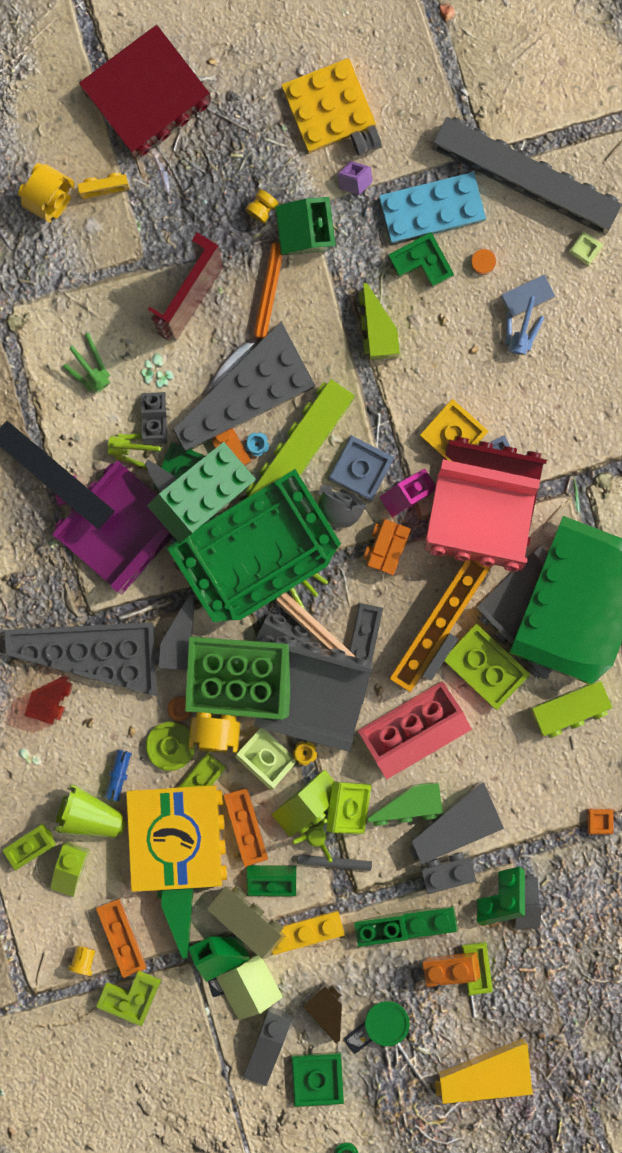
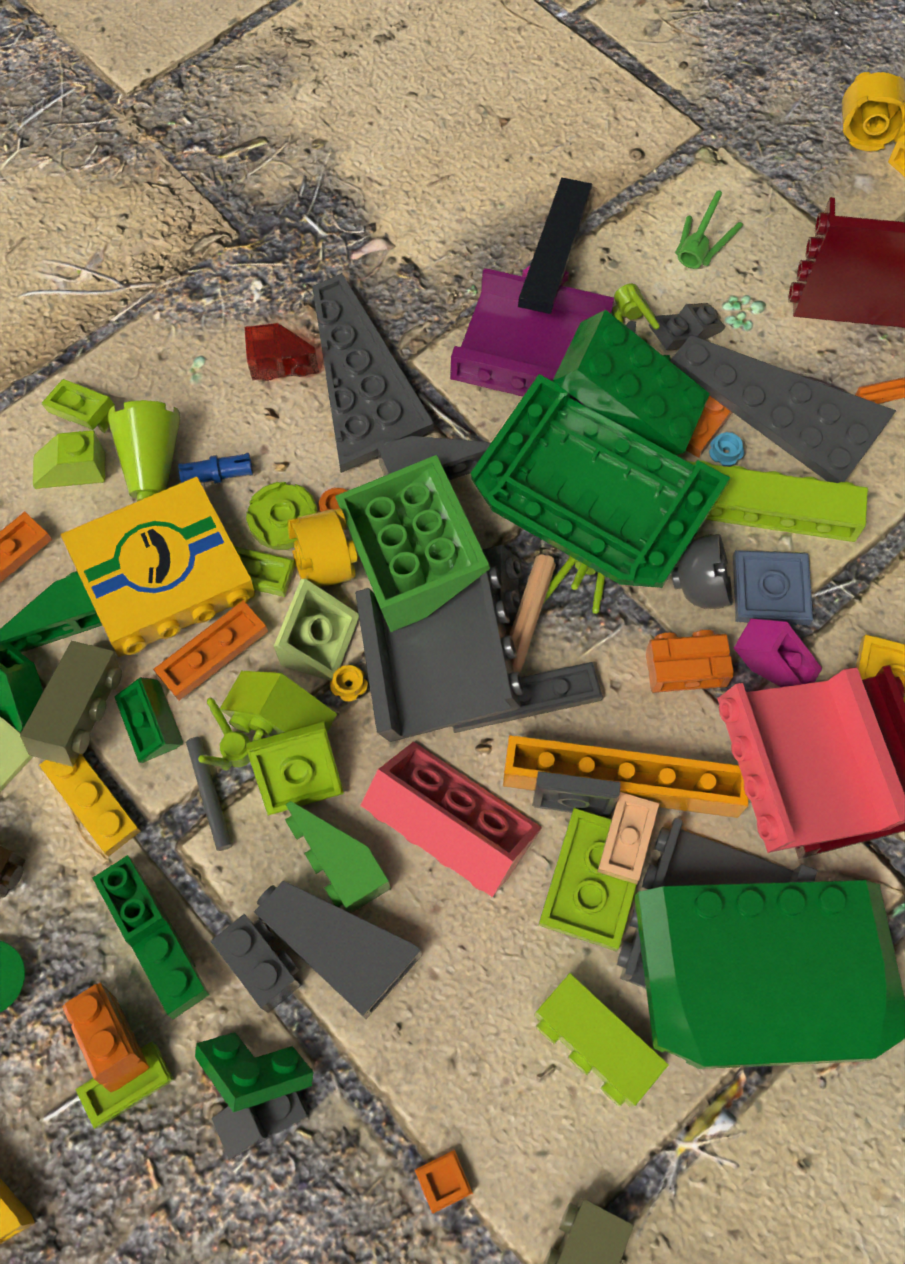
camera: 70 degrees right, 20 degrees down
none -> light nougat plate [597,792,659,884]

